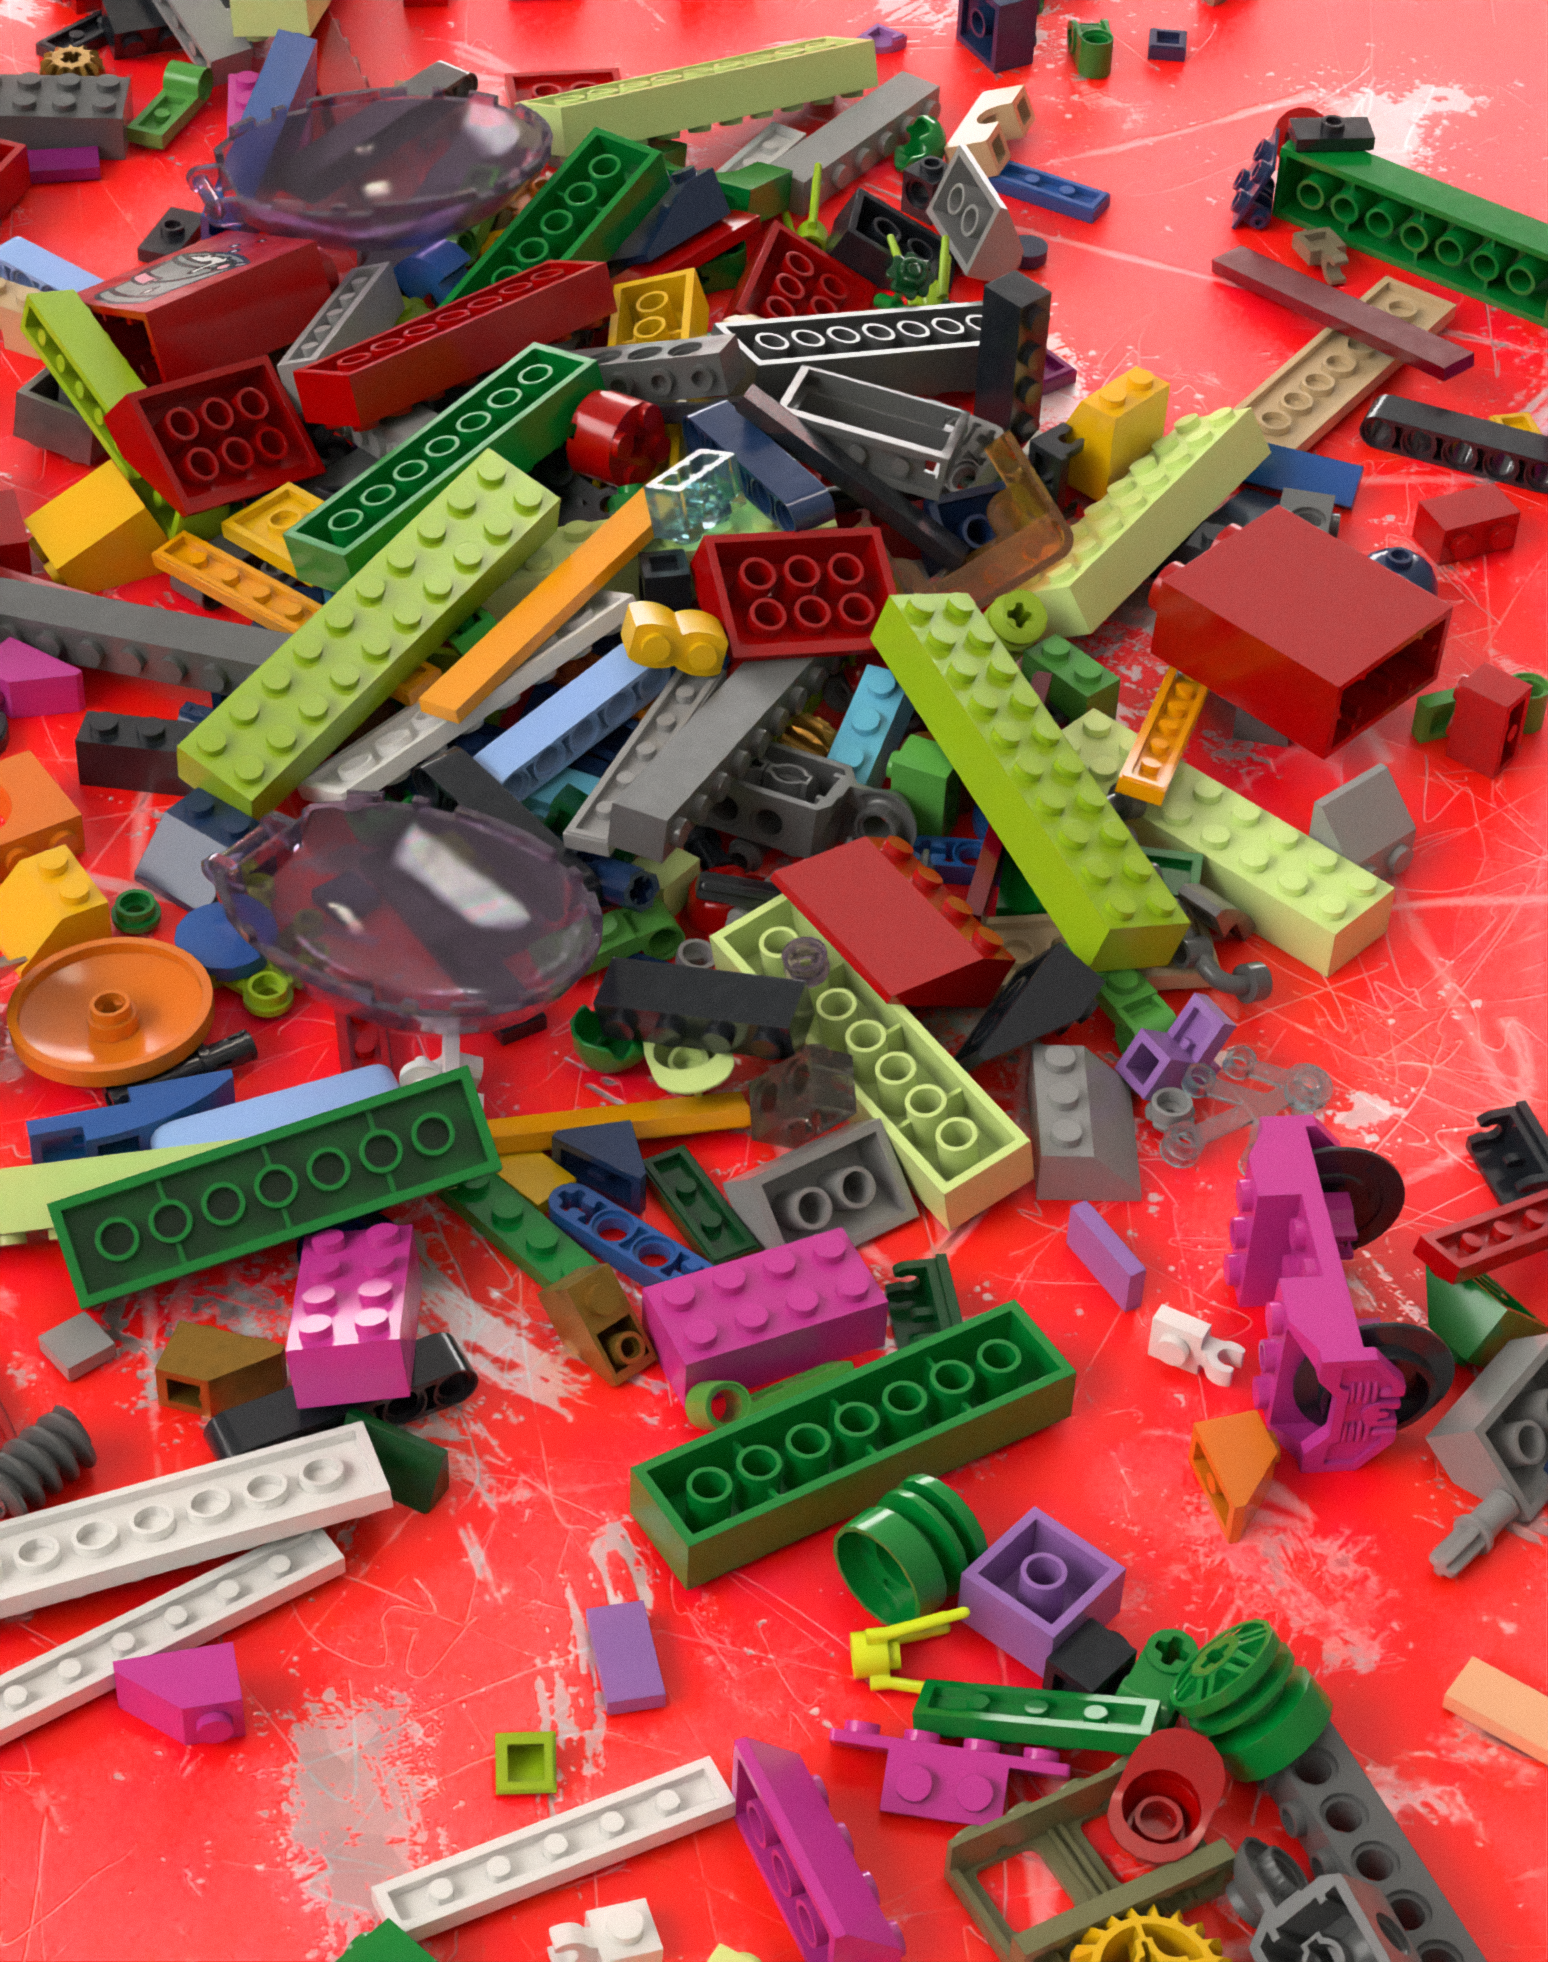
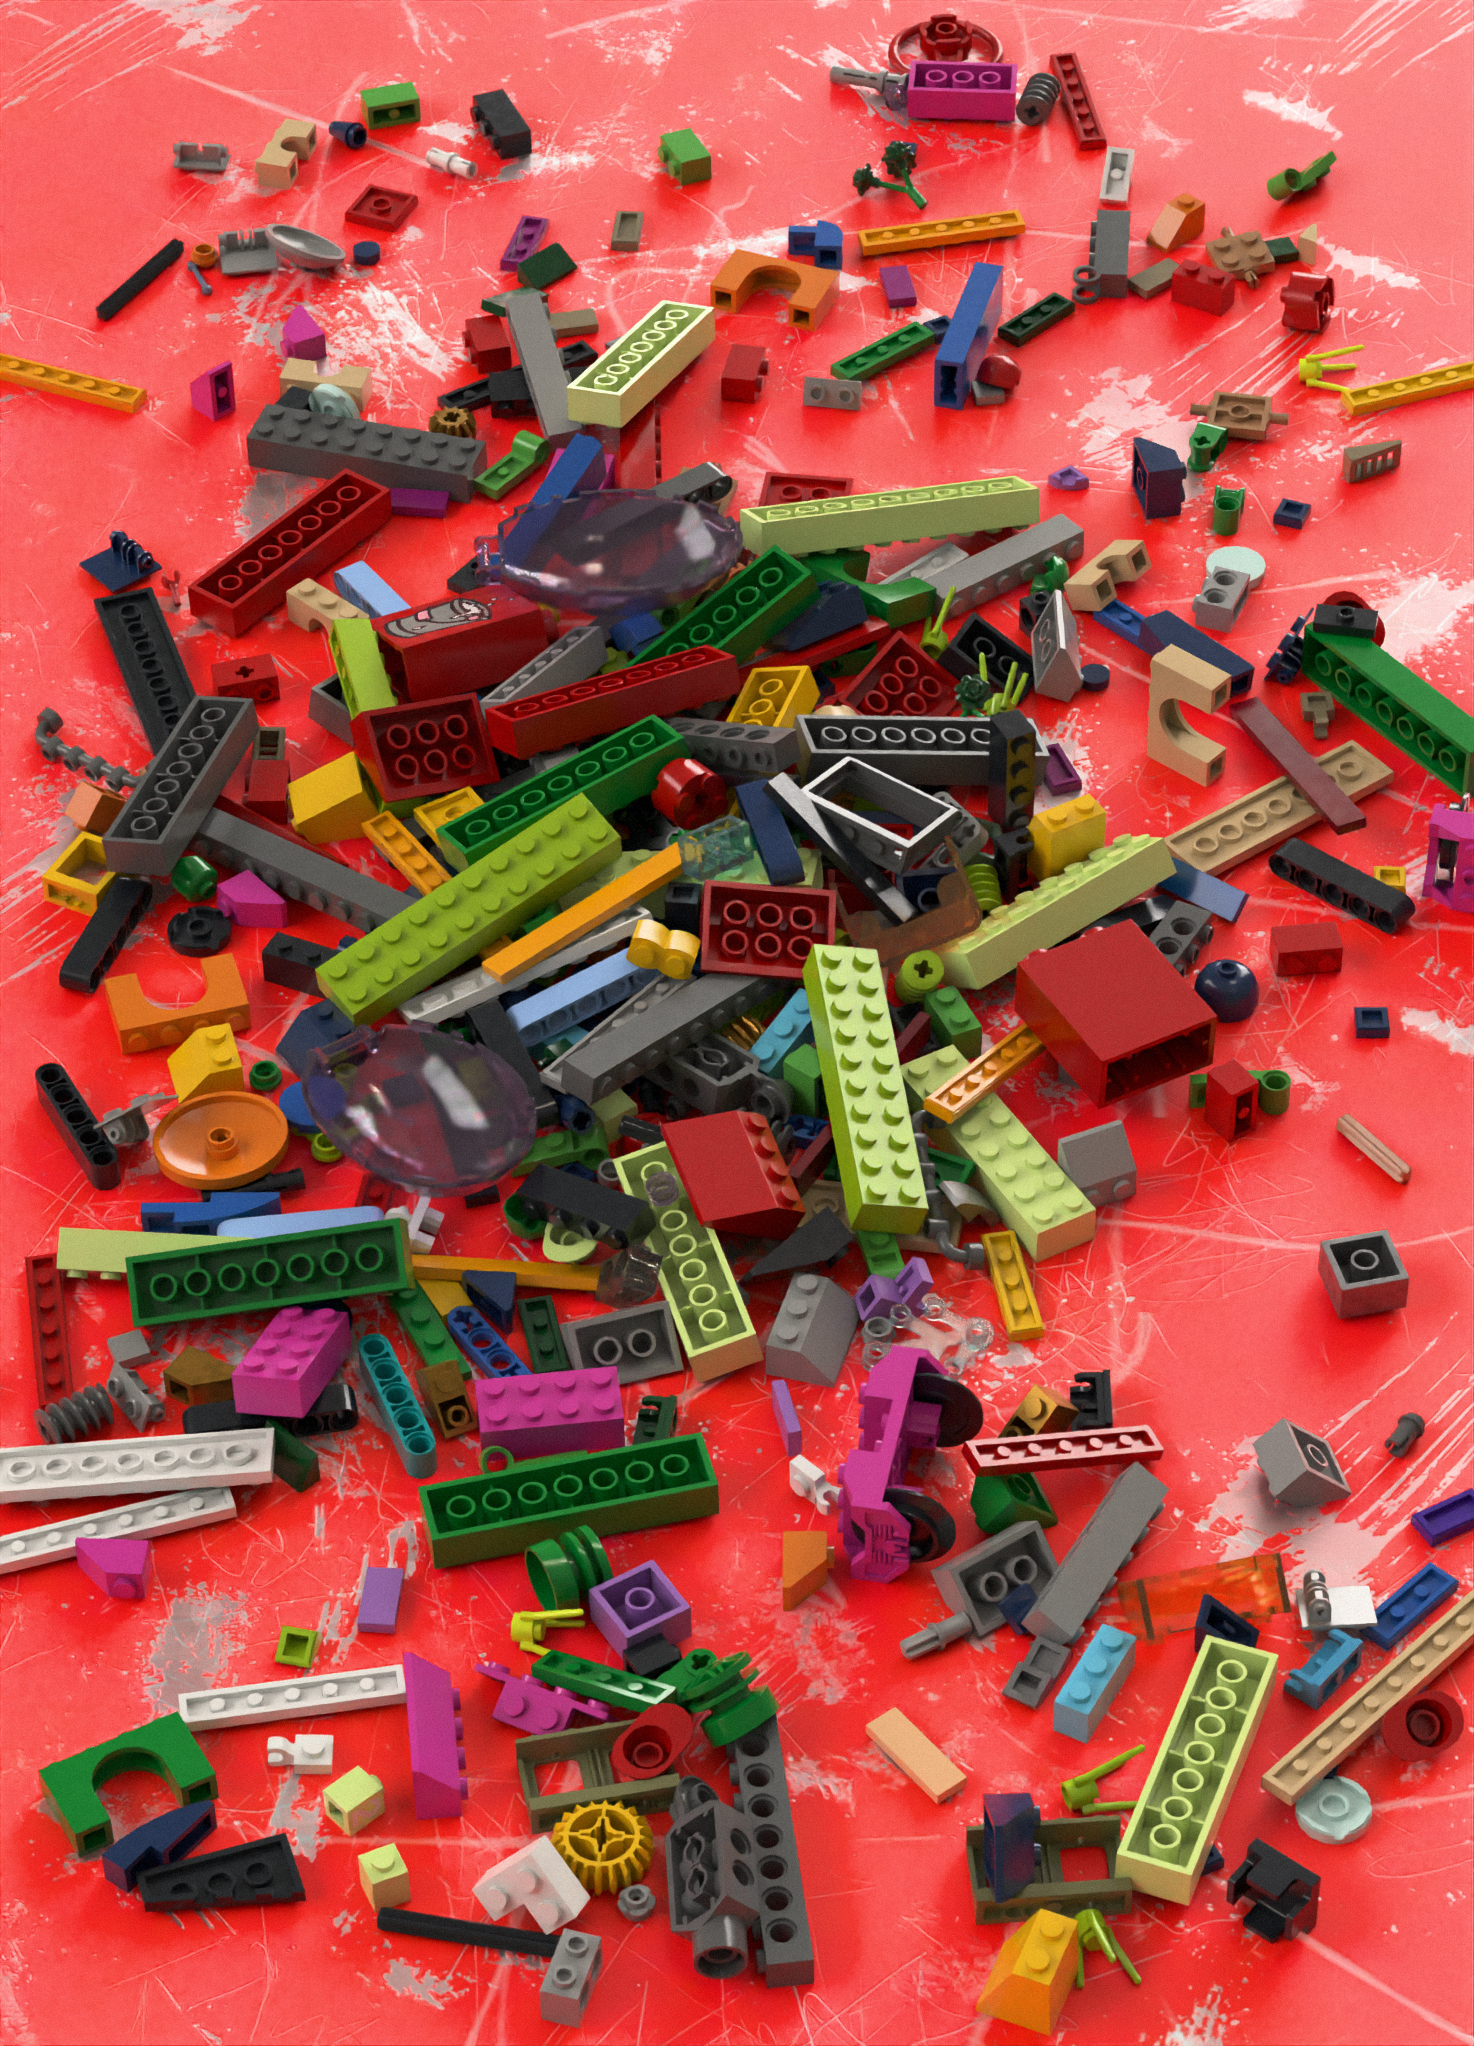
camera: 20 degrees right, 0 degrees up
none -> light grey hinge [105,1361,166,1433]
none -> teal beam [358,1333,438,1479]
none -> yellow tile [981,1230,1044,1342]
none -> pearl gold slope [997,1384,1080,1438]
none -> dark blue slope [1138,610,1255,698]
none -> tan arch [1146,644,1231,787]
none -> brick [1192,566,1250,633]
none -> light aqua tile [1205,546,1266,589]

